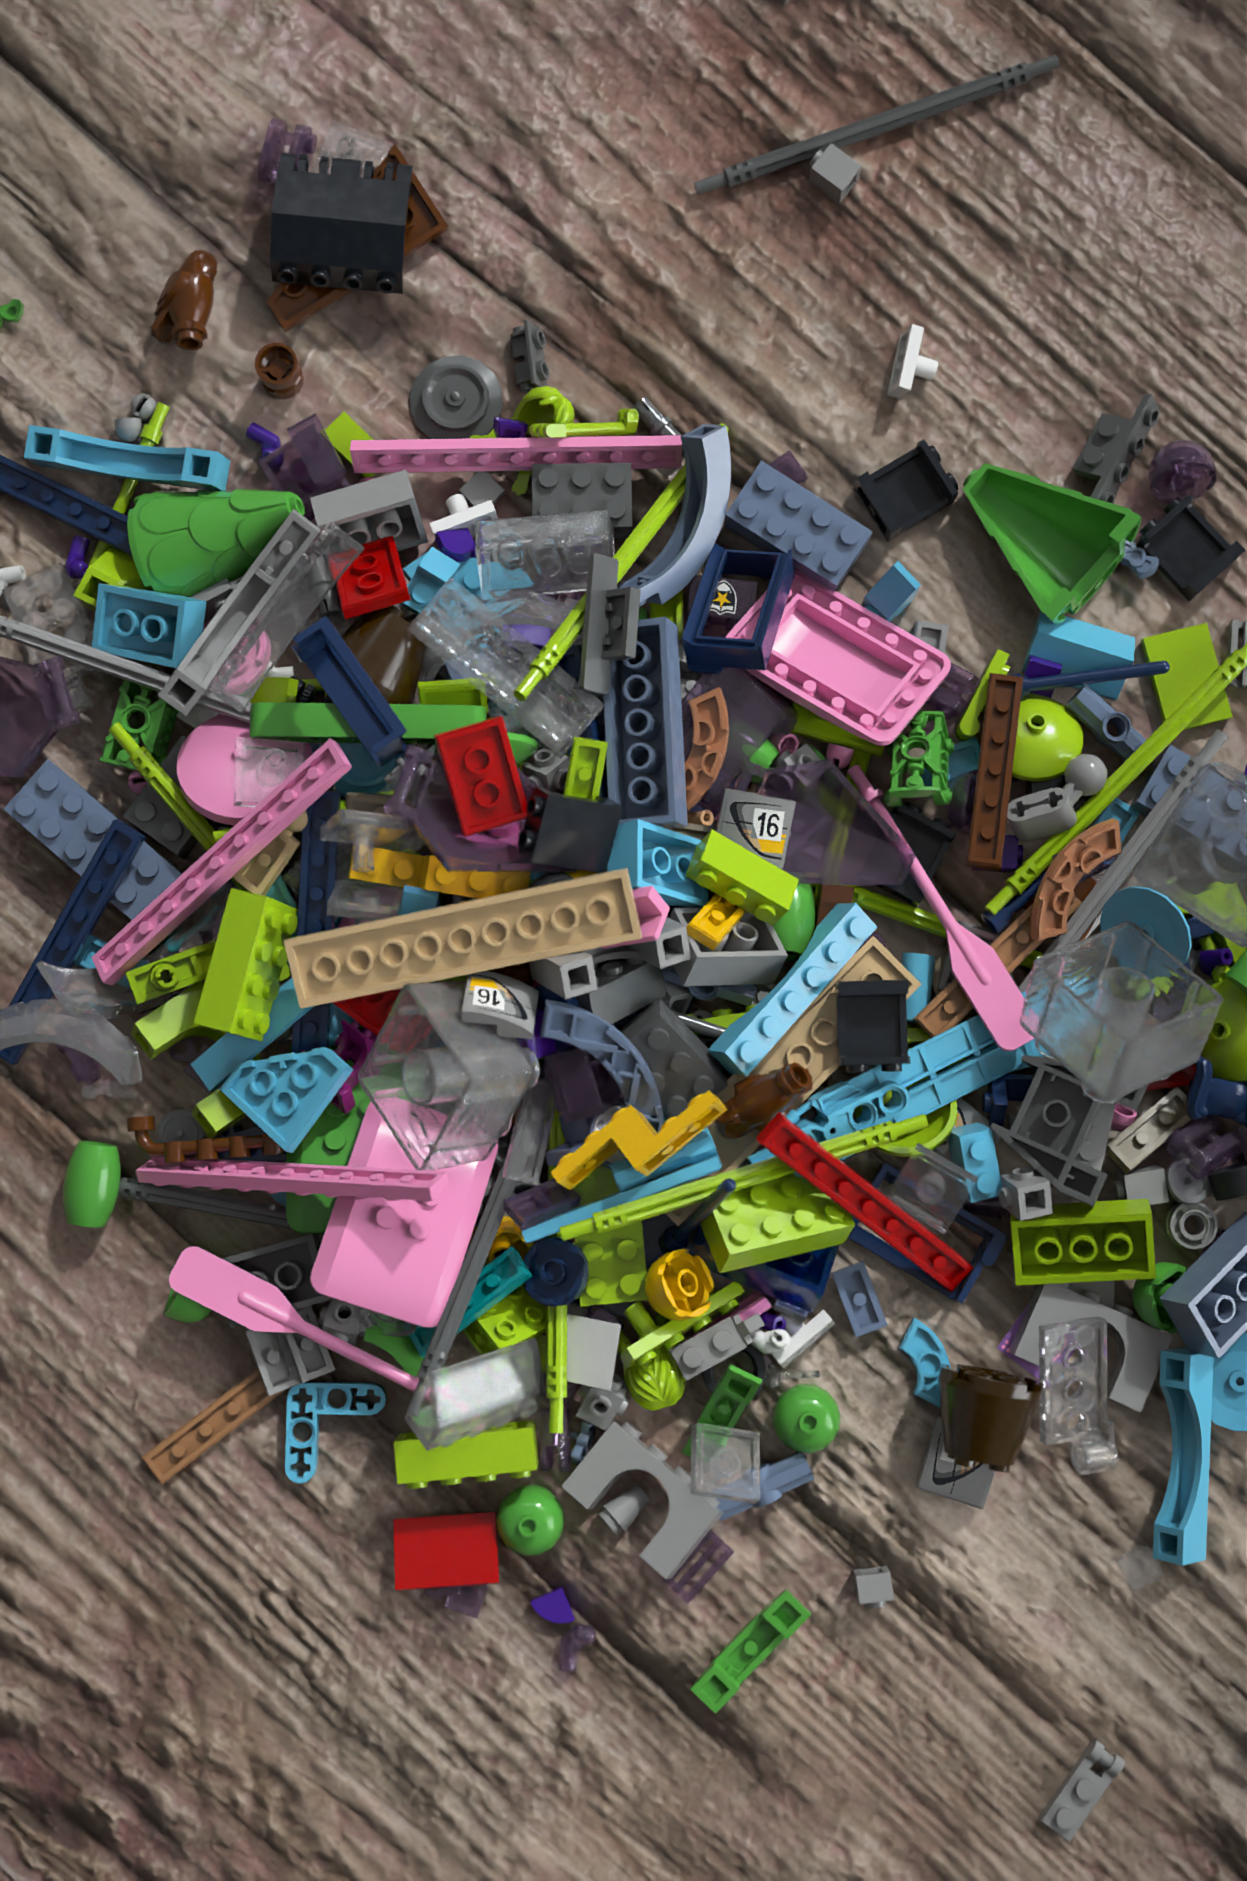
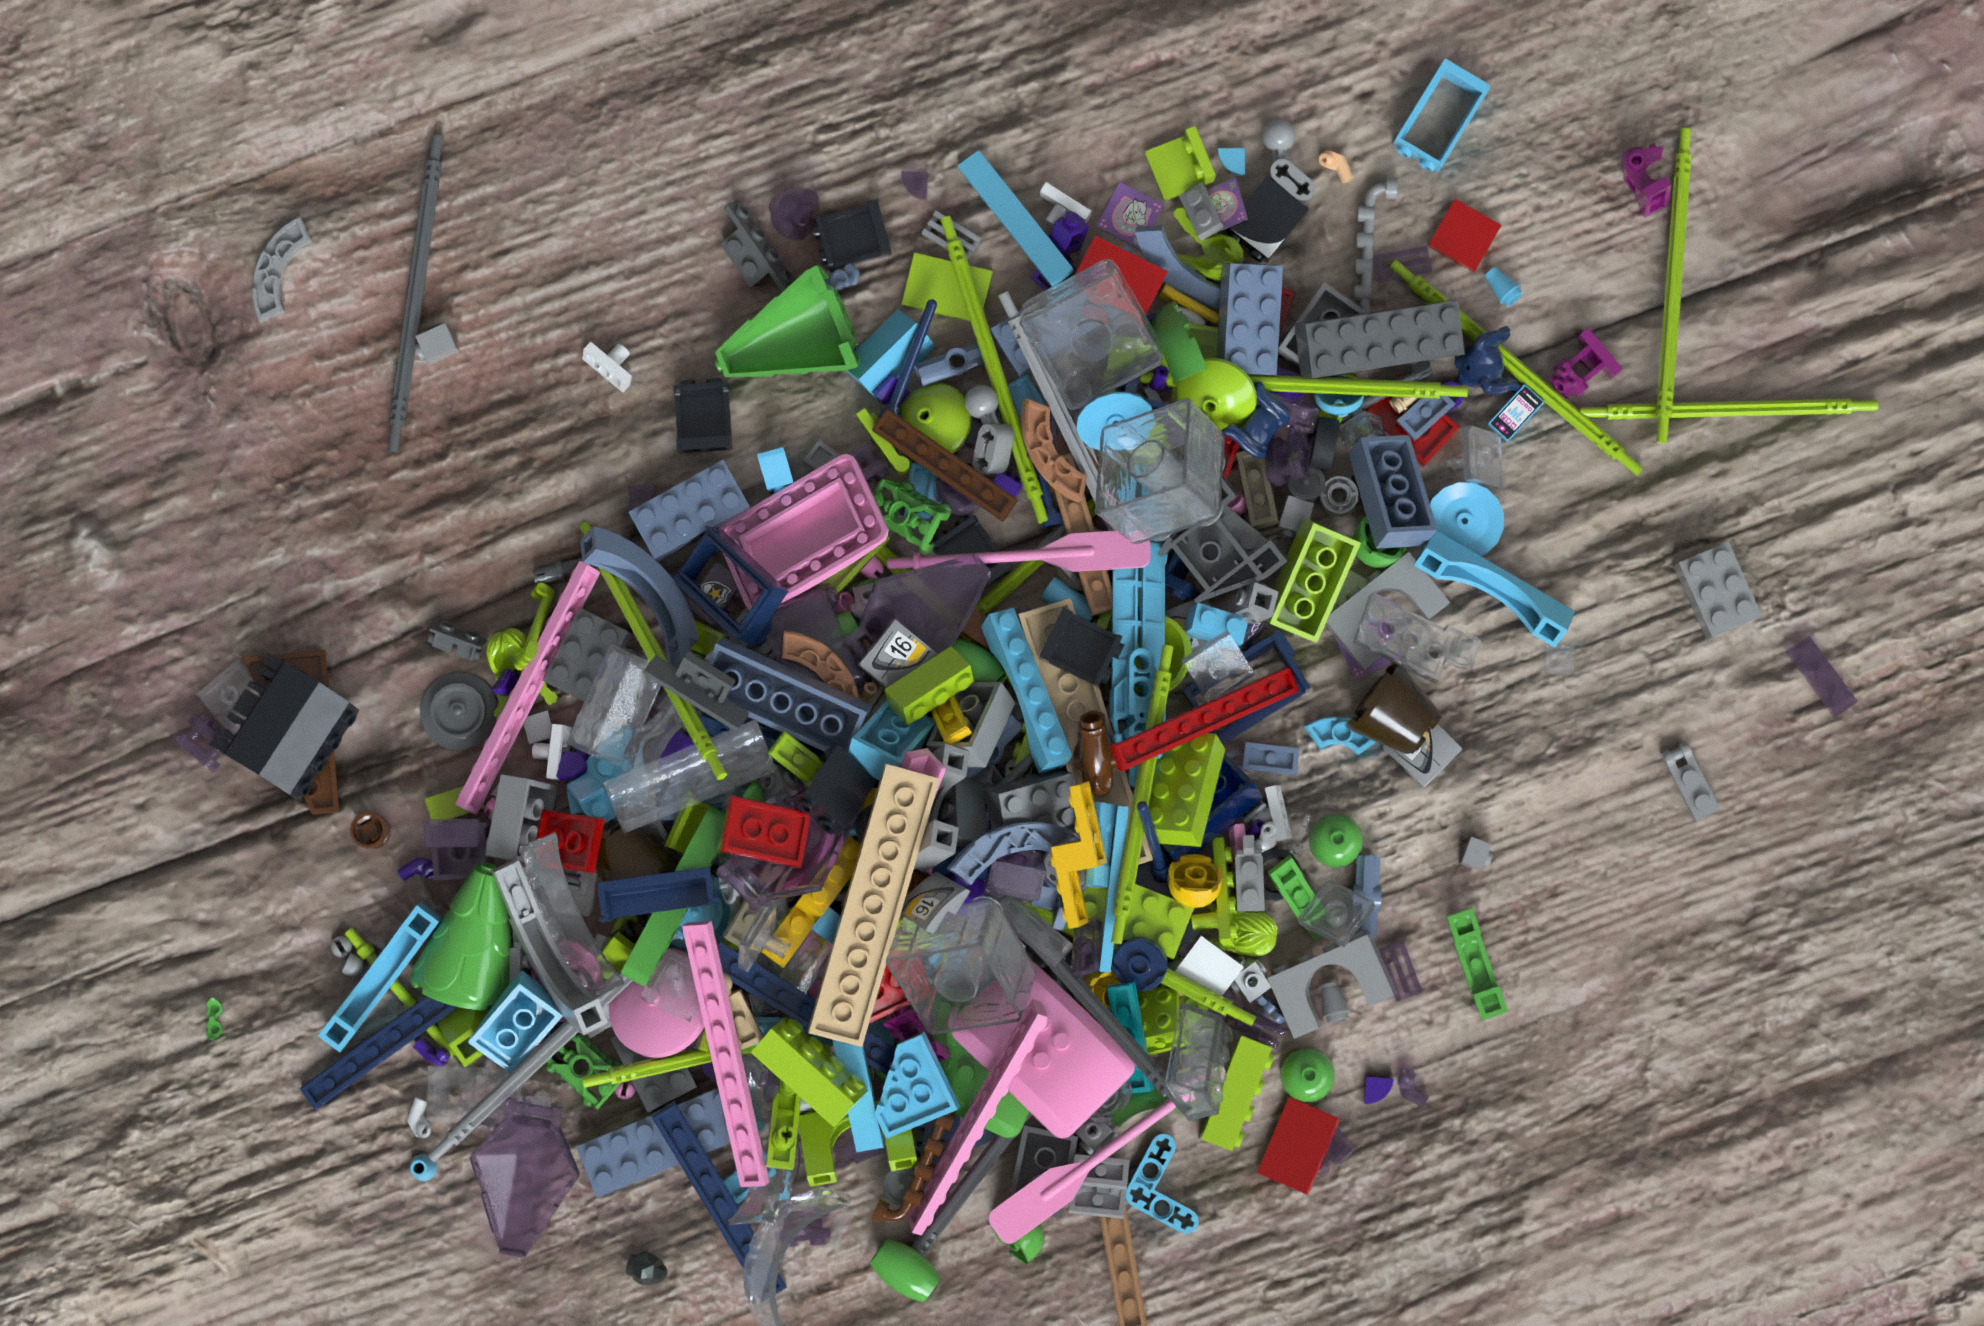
camera: 60 degrees left, 0 degrees up
reddish brown animal [150,250,218,350] -> none

